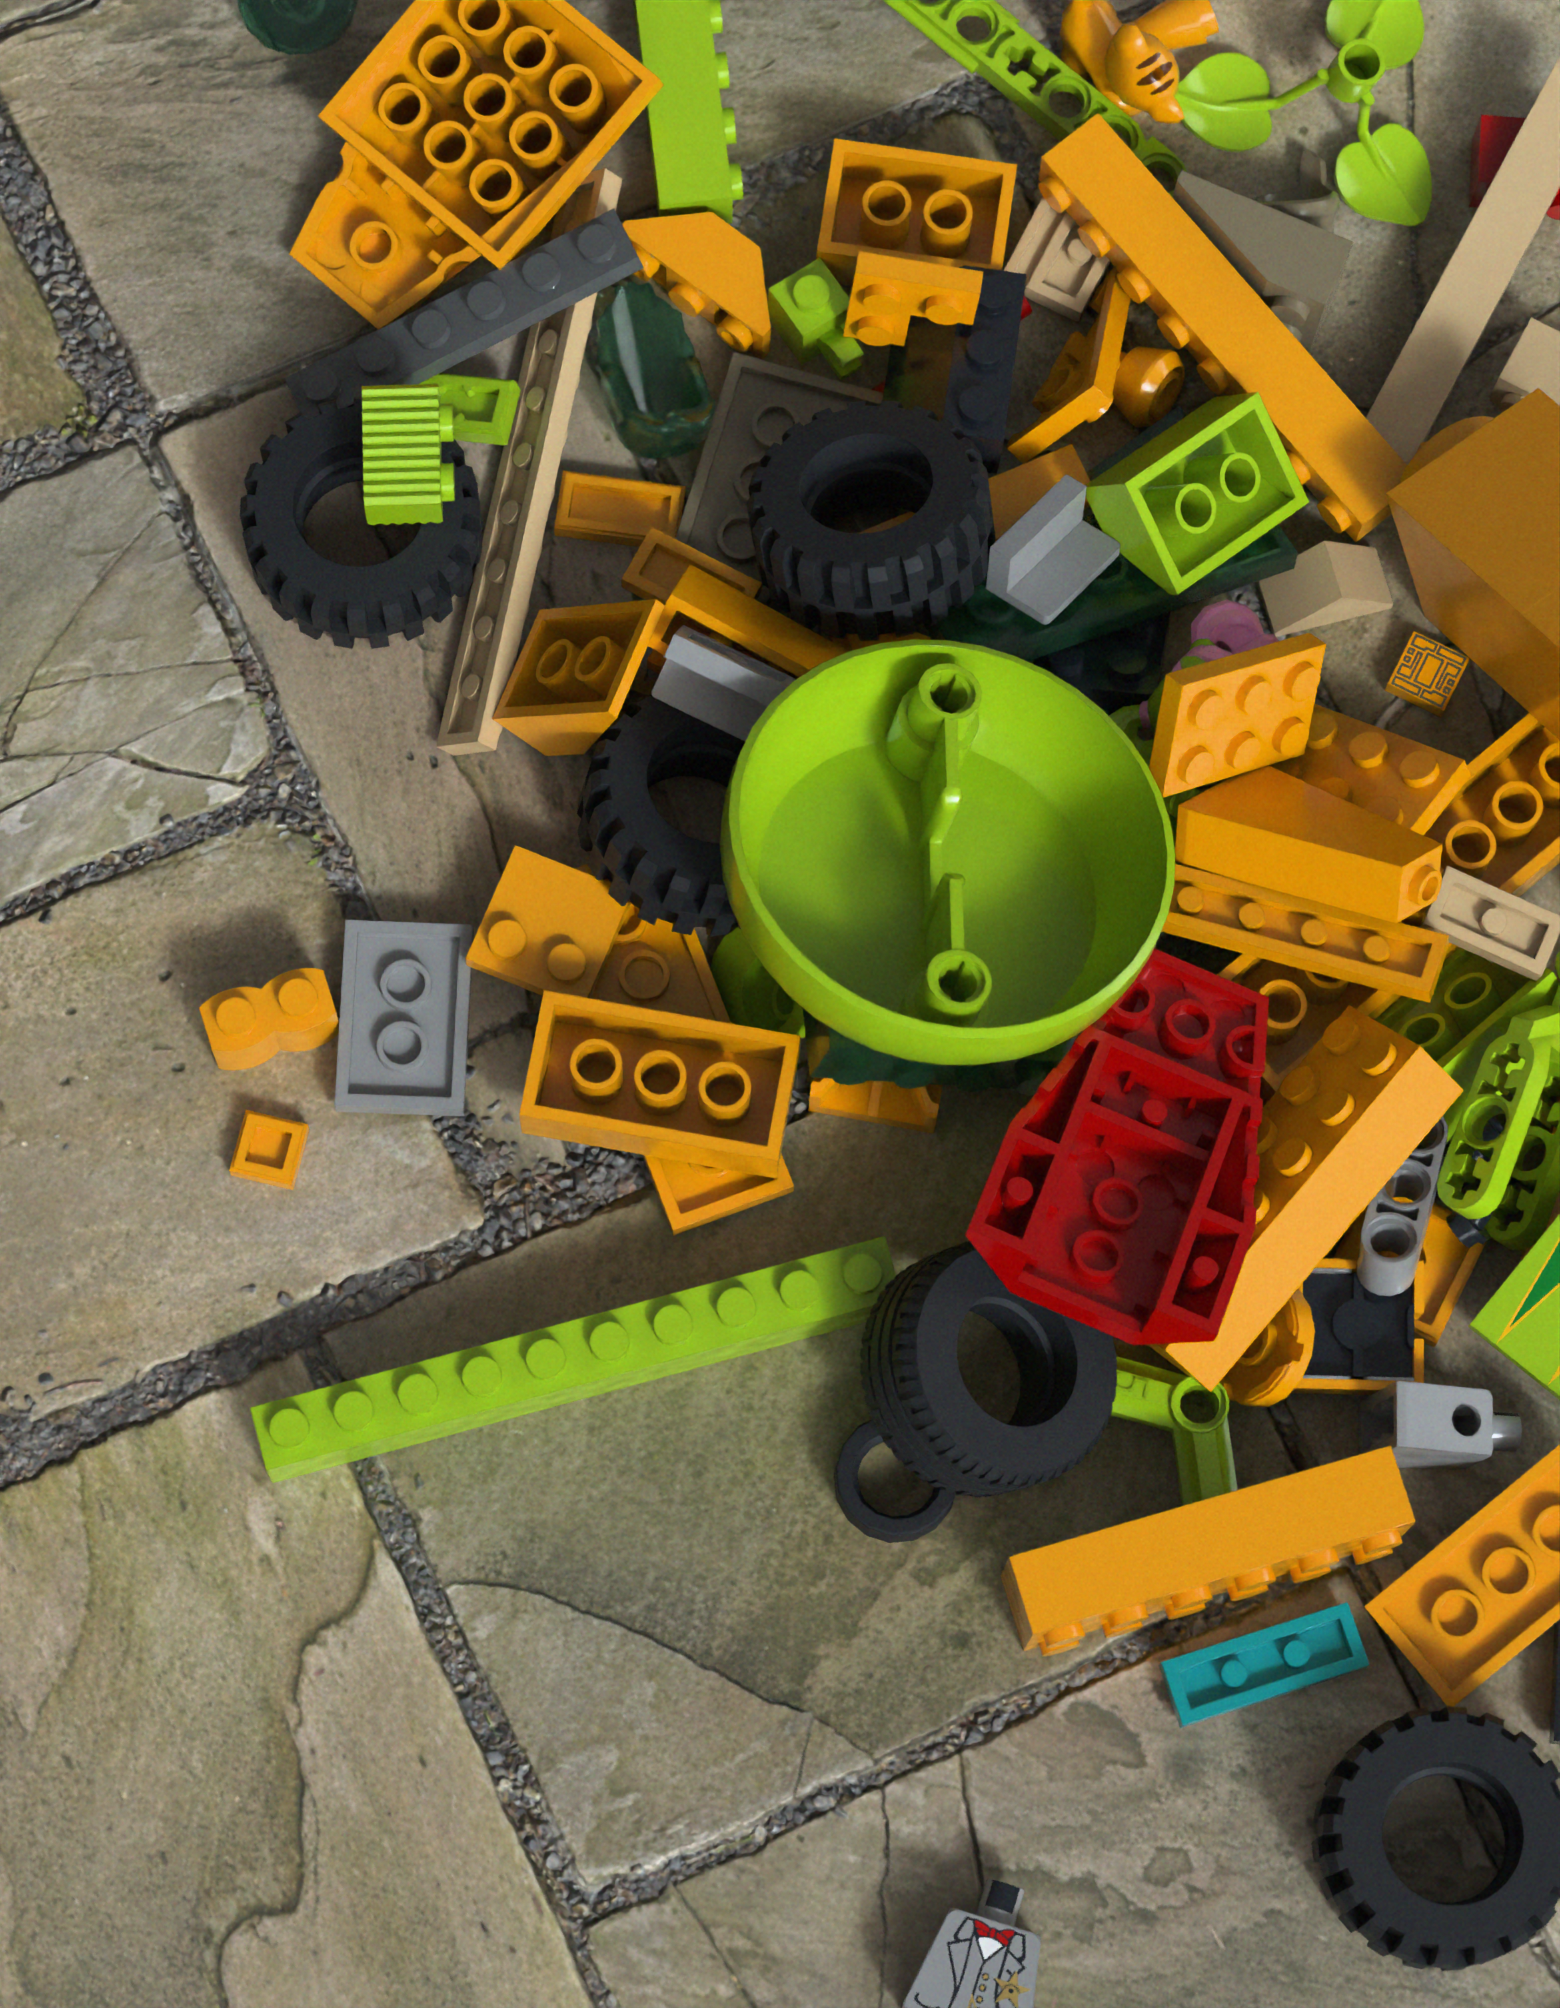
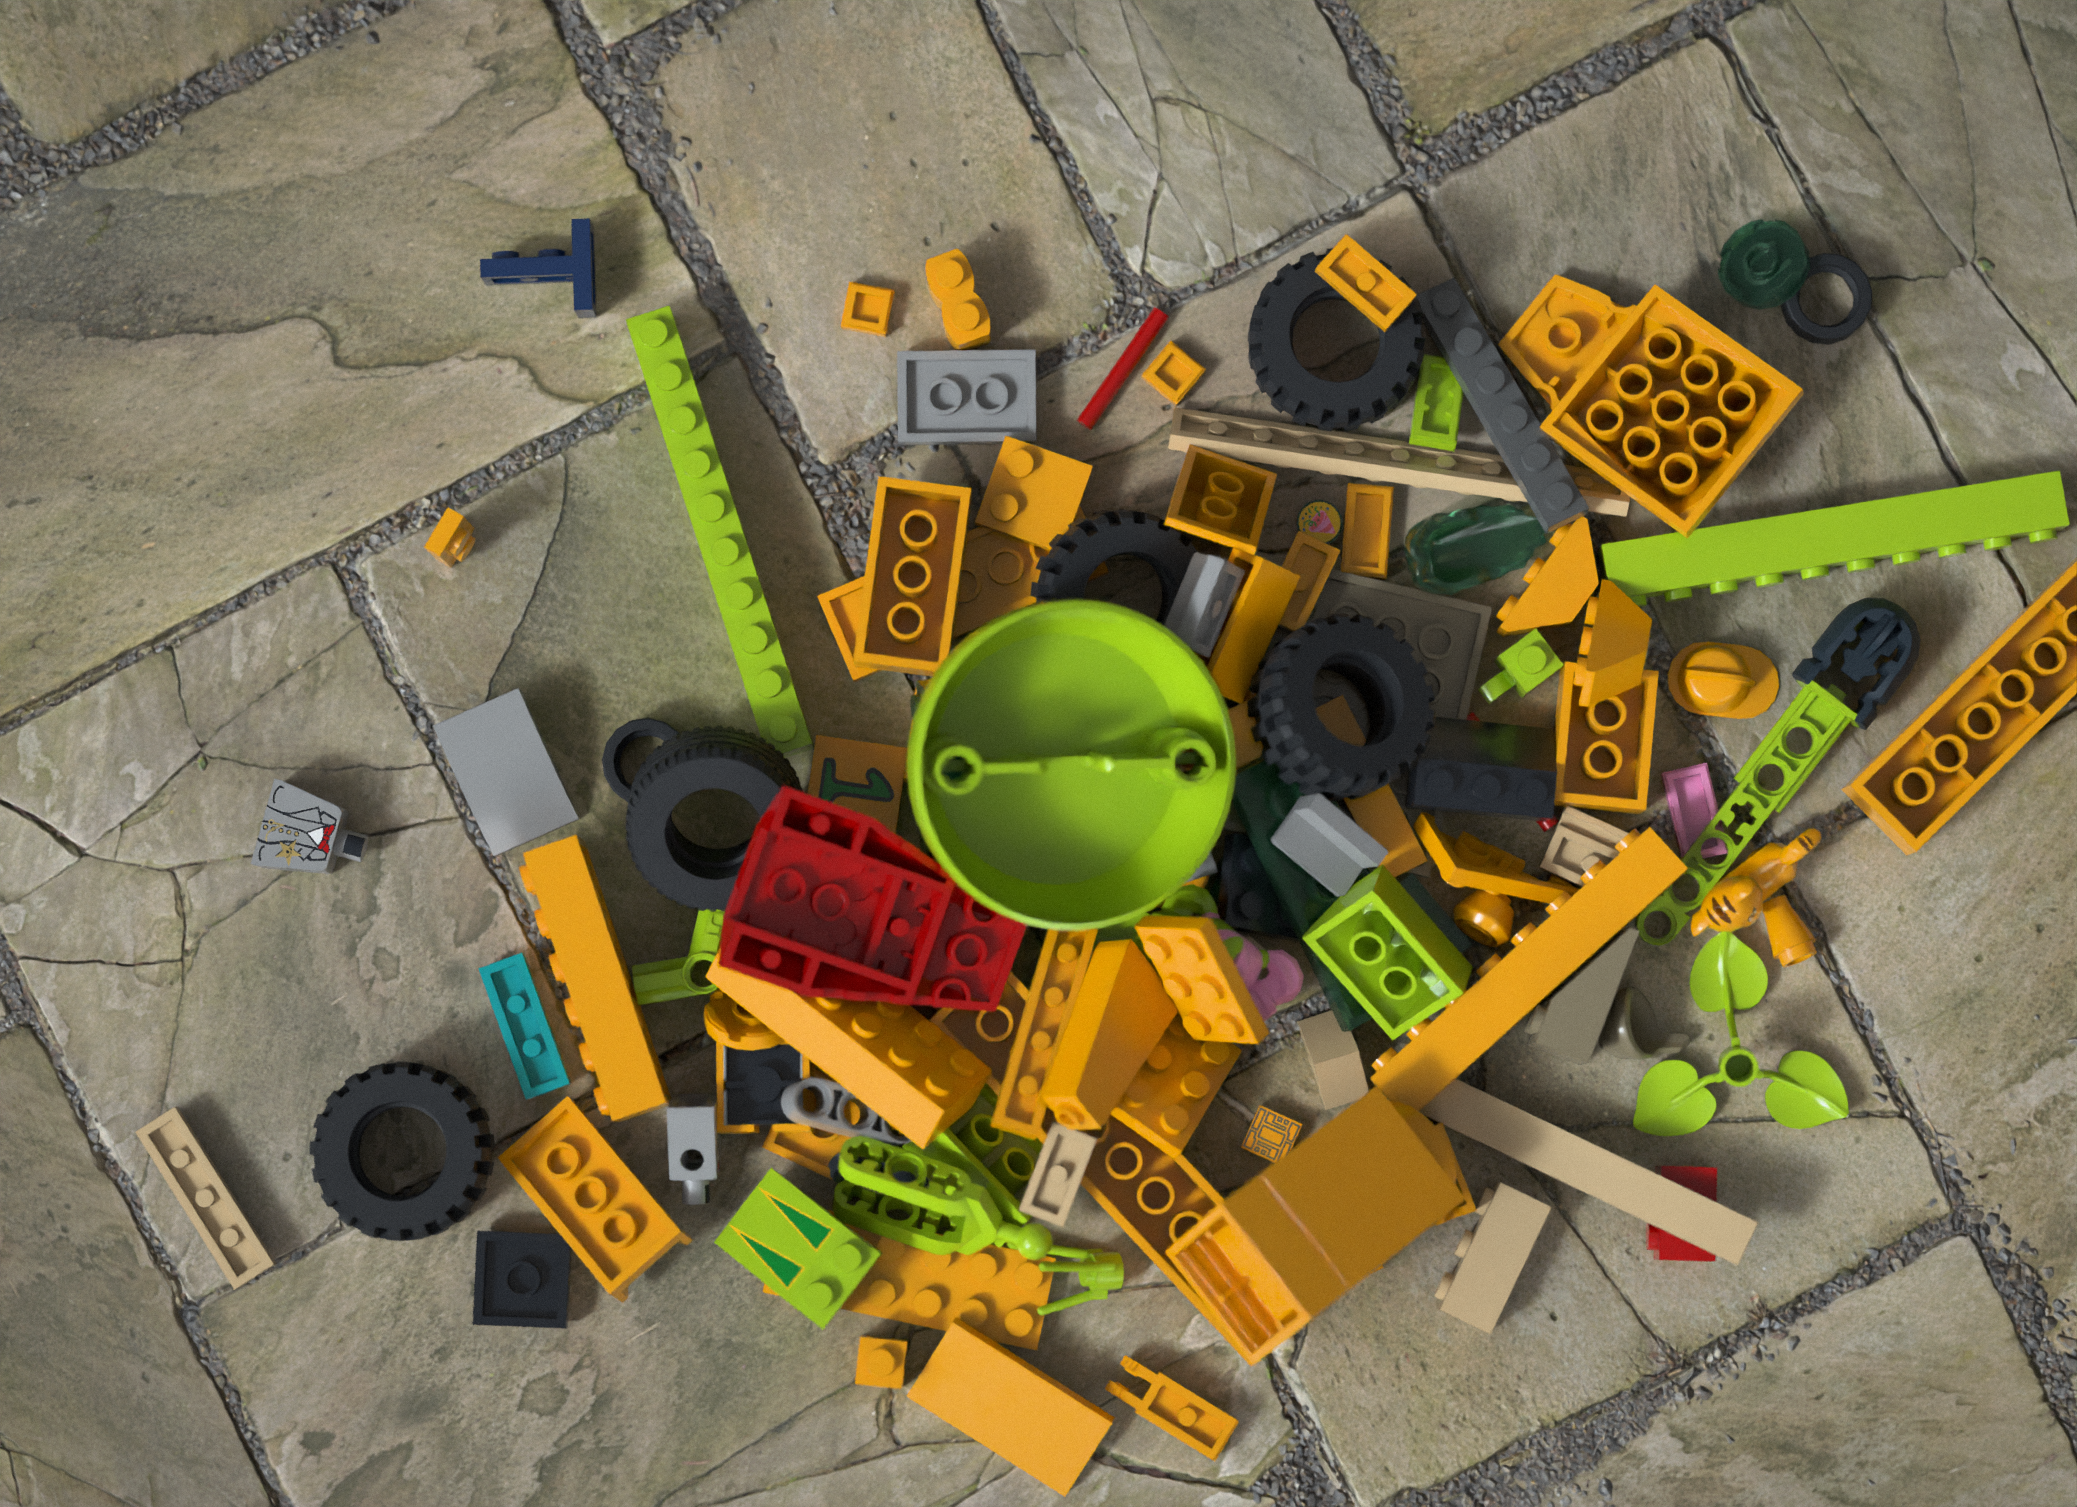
camera: 95 degrees right, 10 degrees up
lime brick [361,384,455,526] -> none
light orange plate [843,251,983,346] -> none
none -> light orange plate [424,507,476,568]
none -> light grey slope [433,688,579,857]
none -> dark blue bracket [480,218,597,318]
none -> light orange tile [808,735,908,834]
none -> red bar [1077,307,1169,430]
none -> light orange tile [1141,340,1206,407]
none -> tile [1296,500,1343,545]
none -> light orange plate [1315,234,1417,332]
none -> light orange slope [1573,579,1652,707]
none -> bright pink tile [1661,763,1727,859]
none -> light orange piece [1668,642,1779,719]

